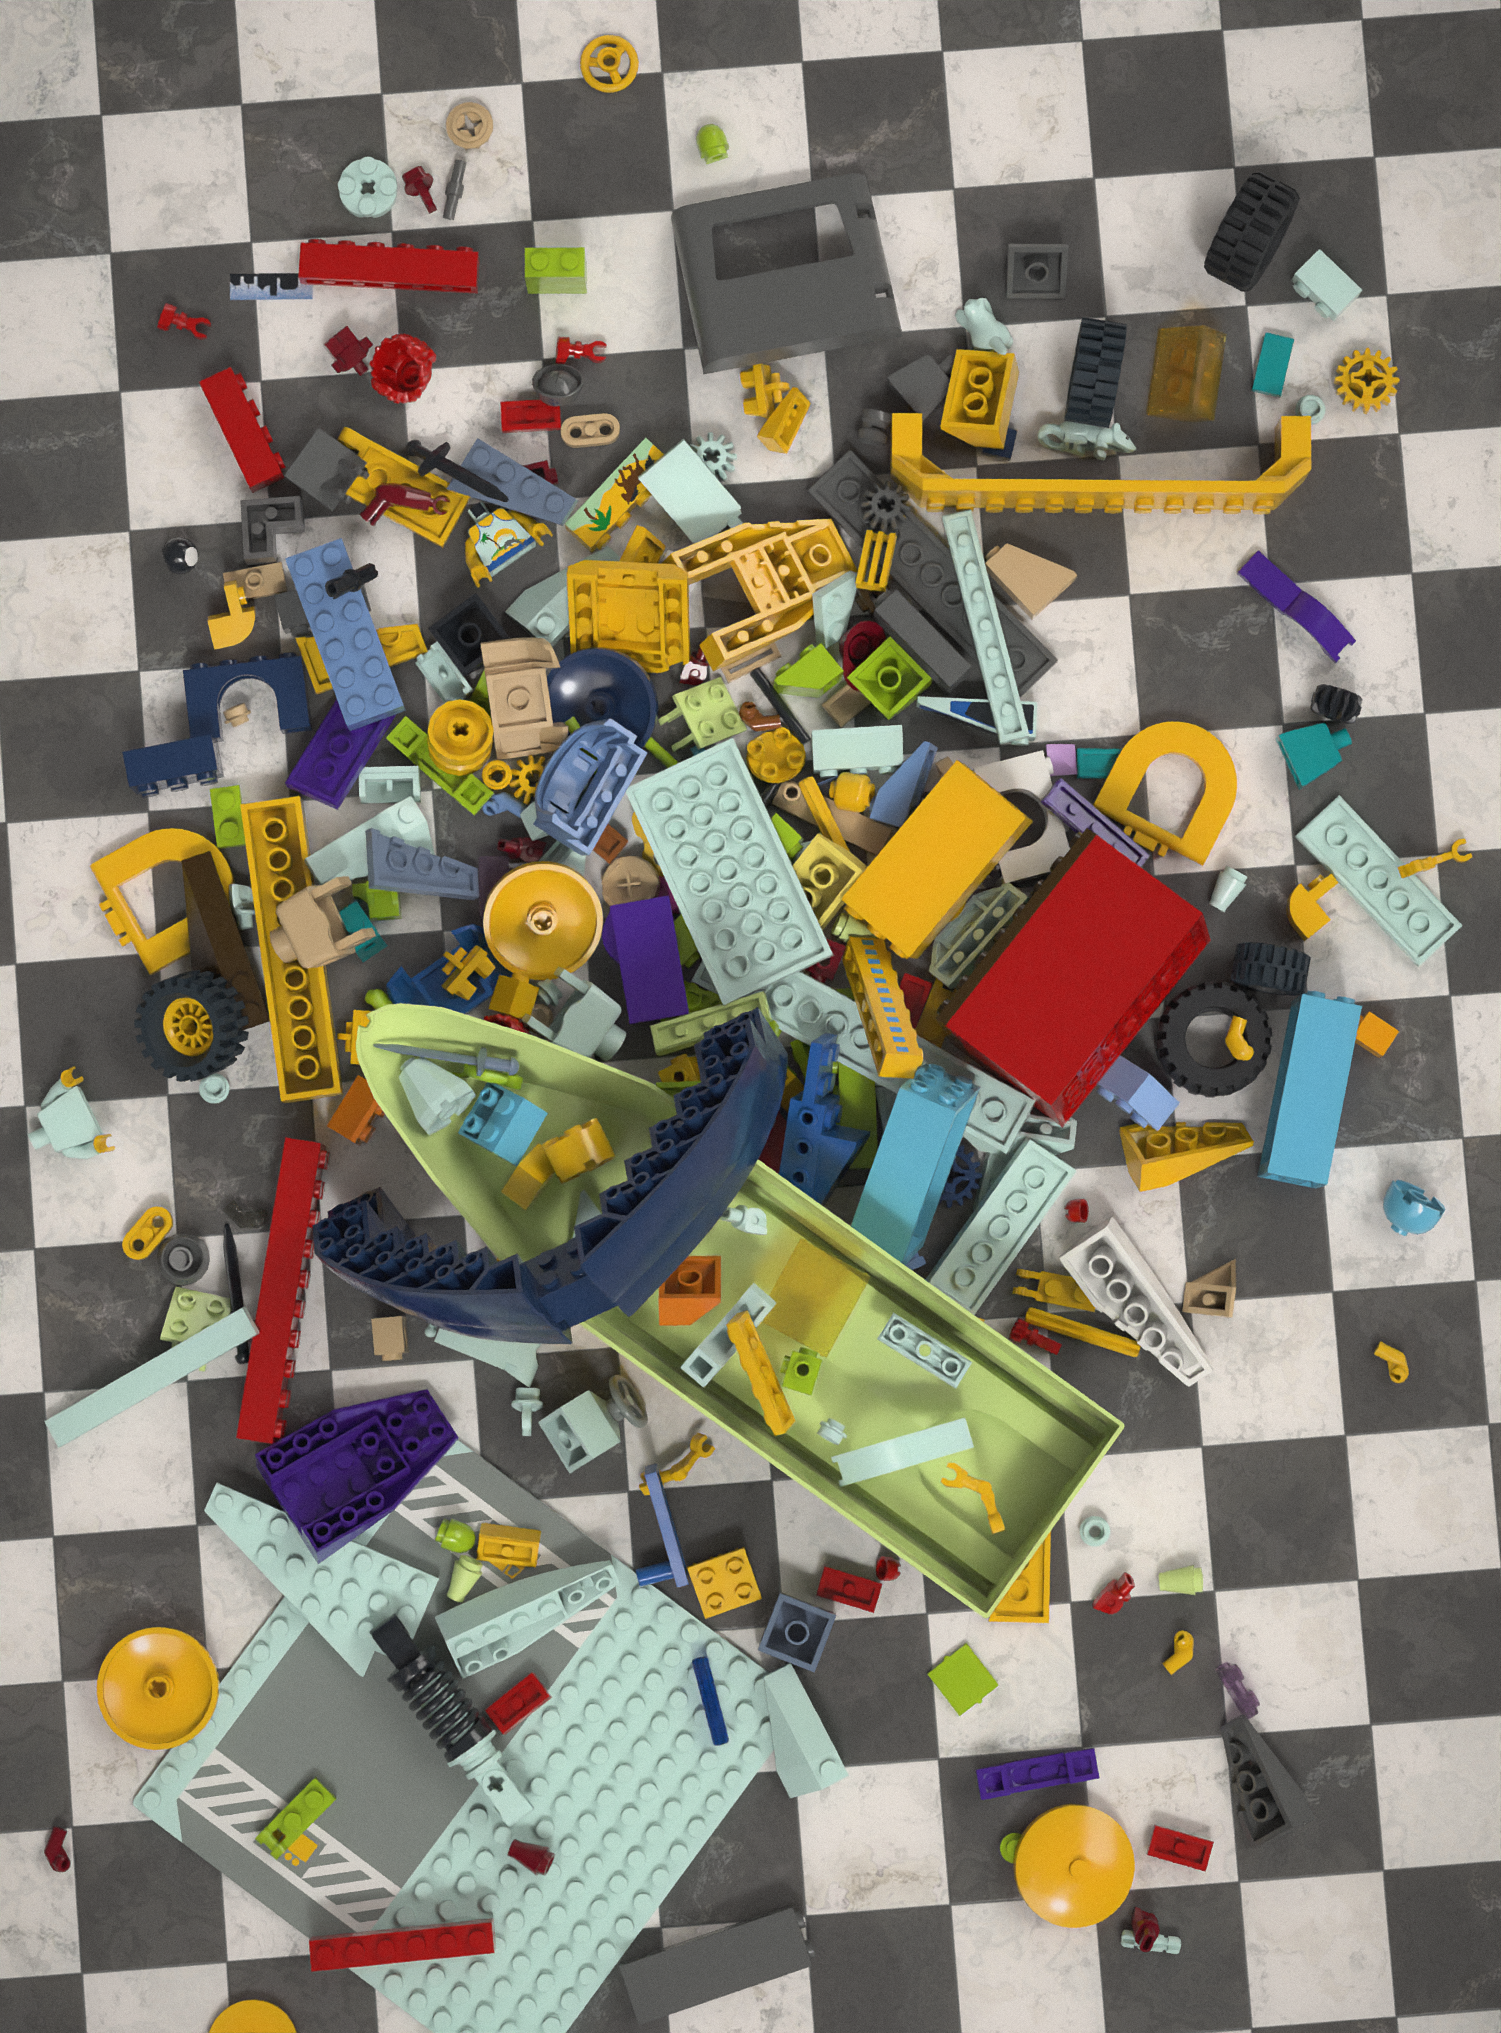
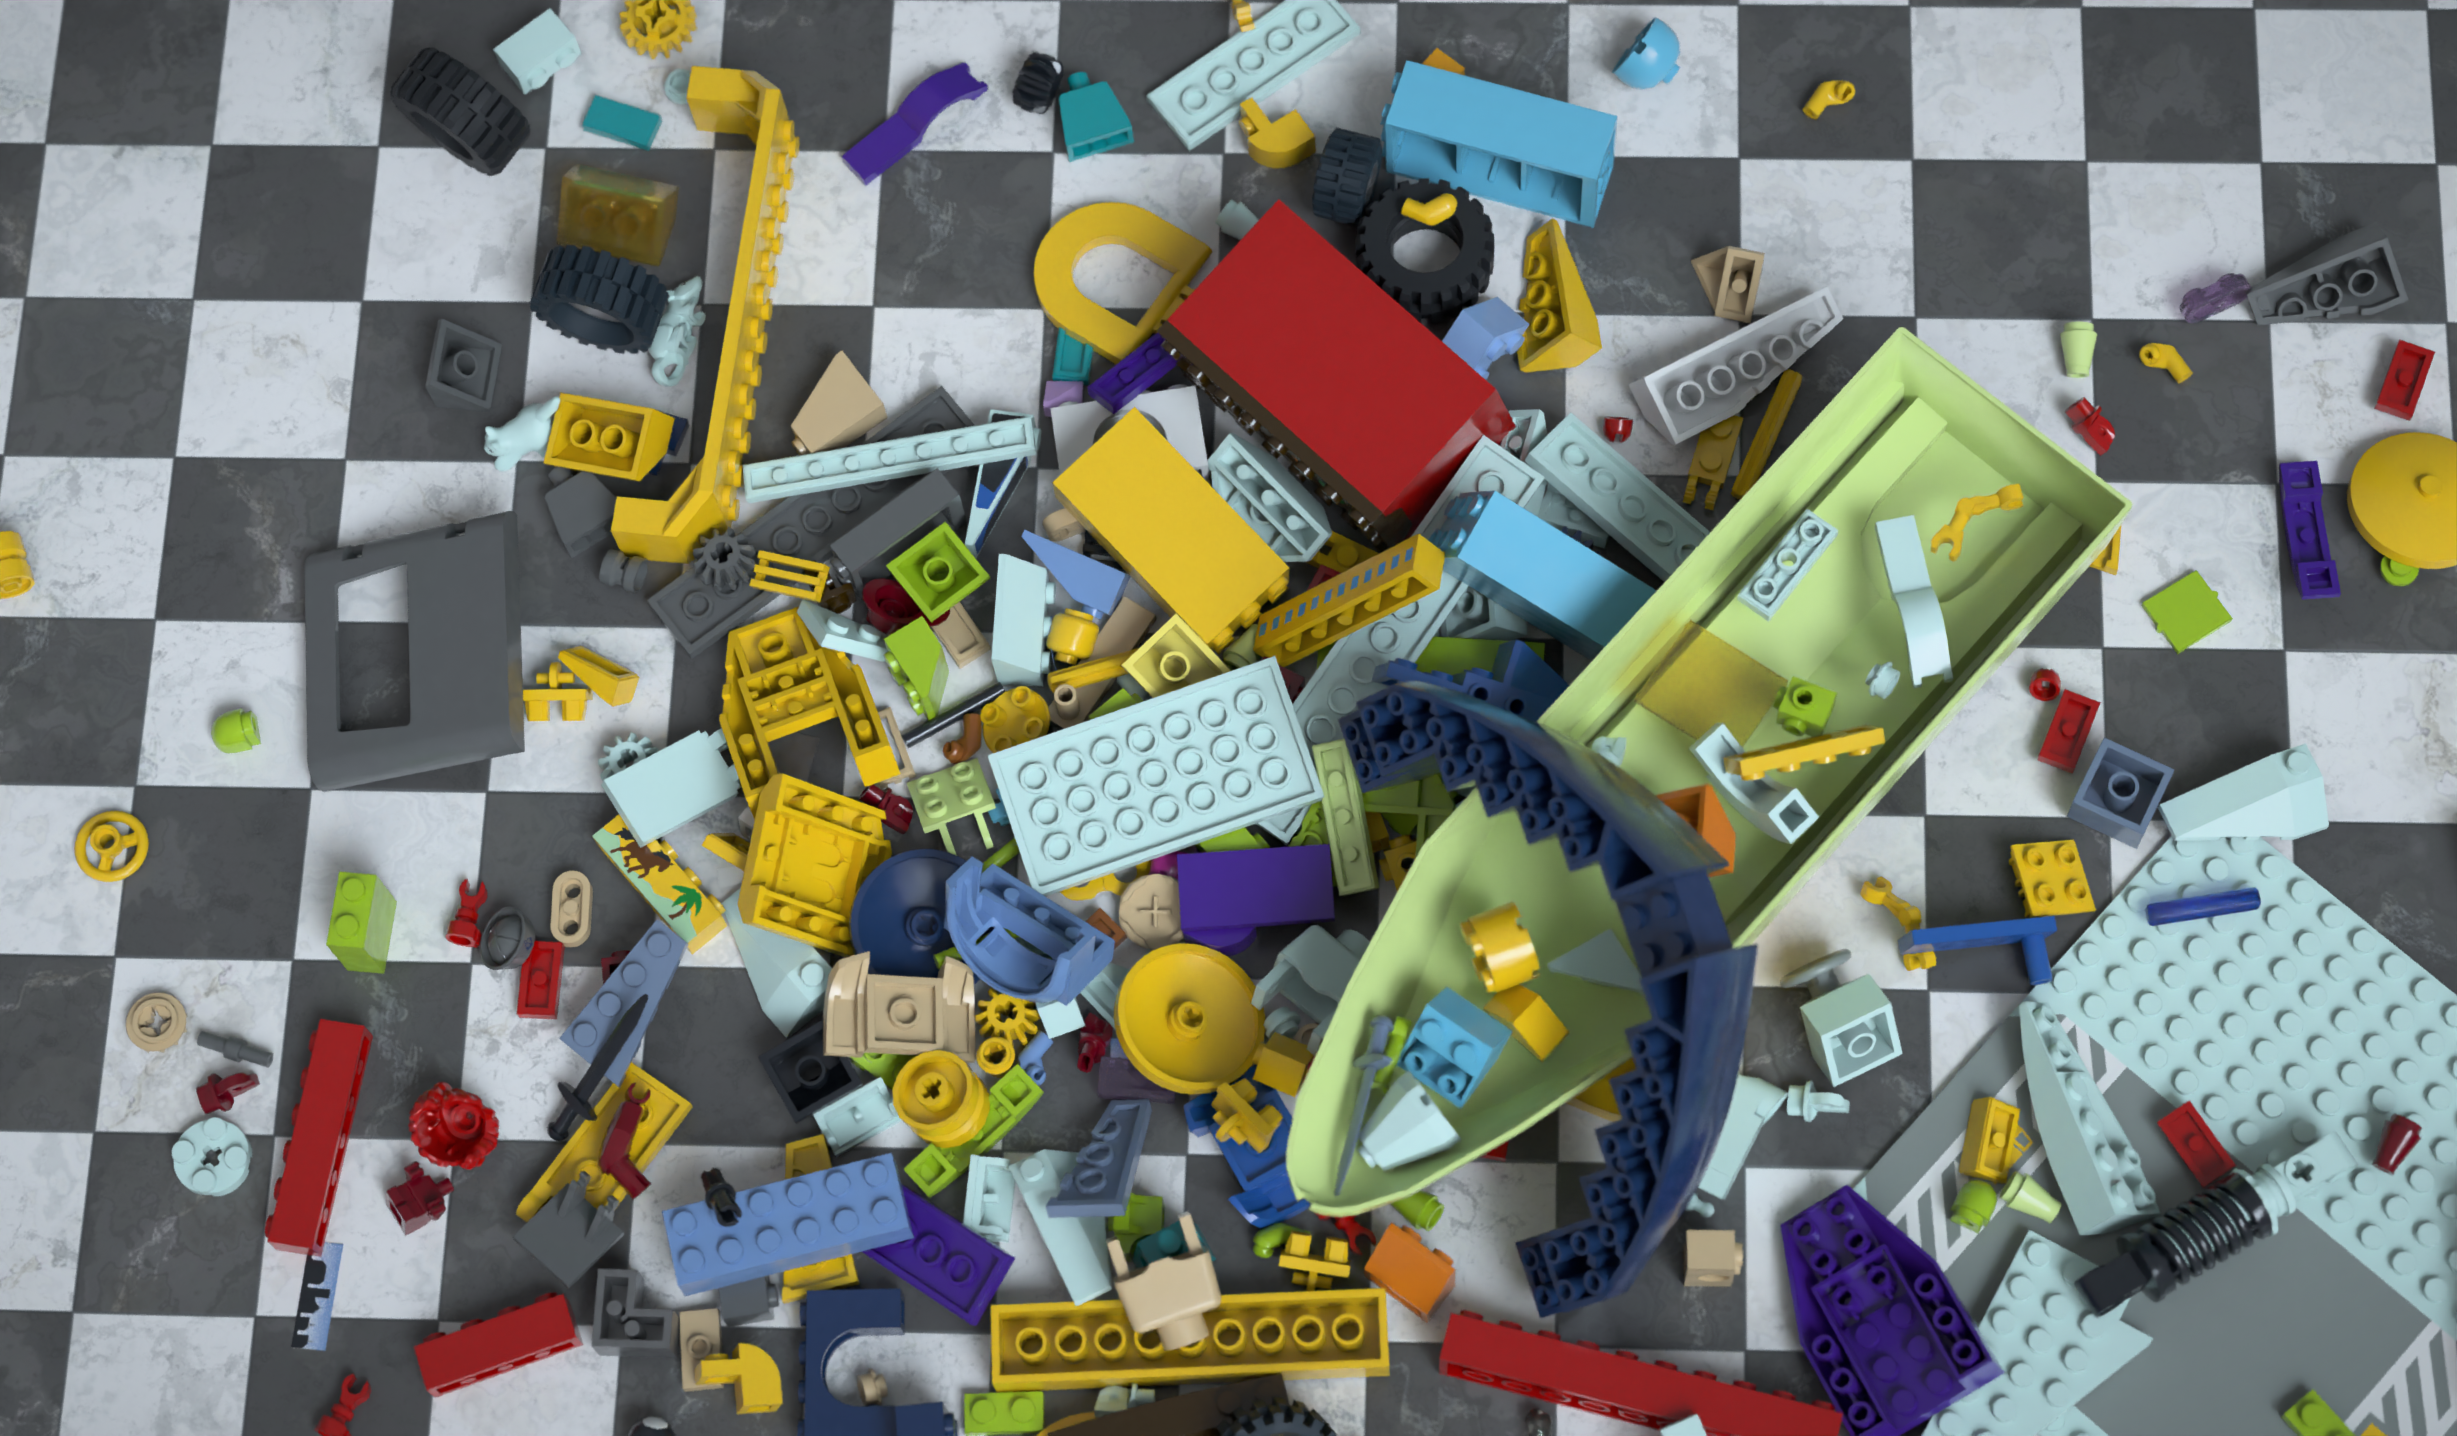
camera: 75 degrees left, 15 degrees down
torso [465,502,553,588] -> none

